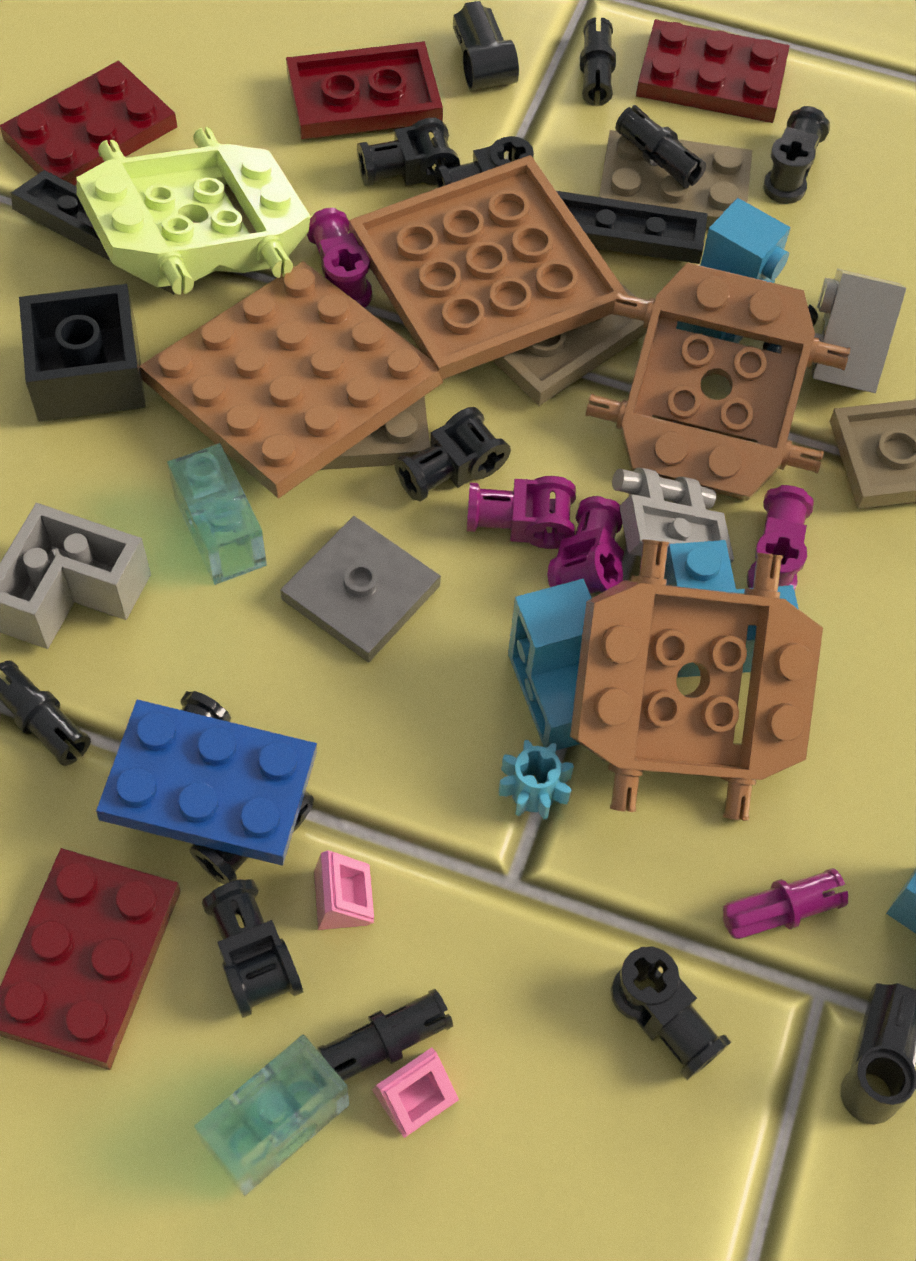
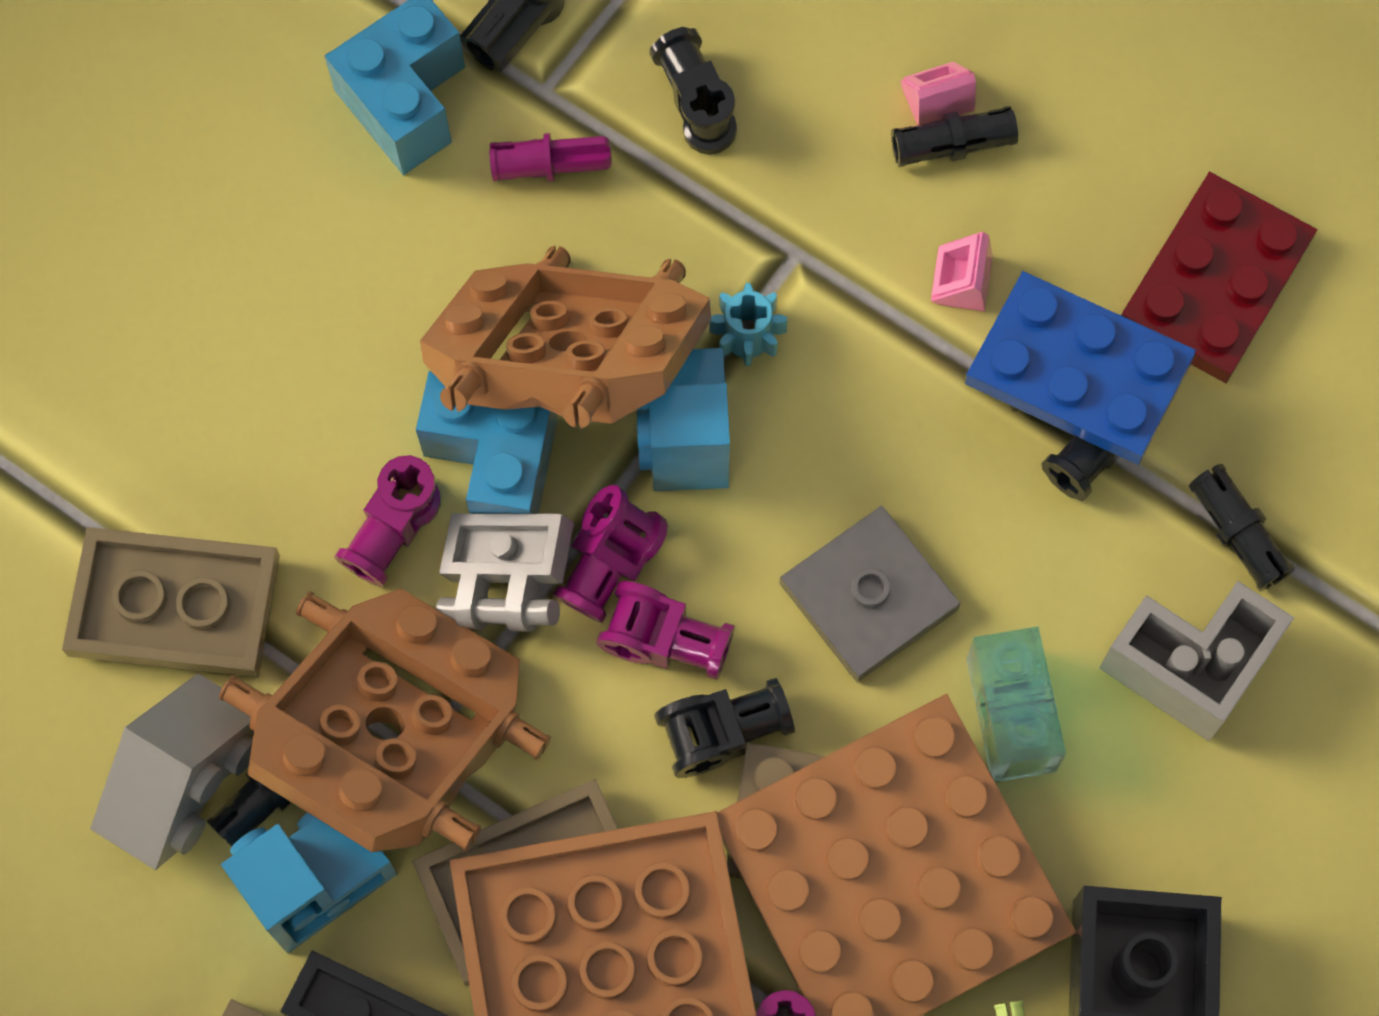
camera: 160 degrees left, 10 degrees up
clear light blue brick [194,1034,349,1197] -> none
black connector [202,879,304,1018] -> none

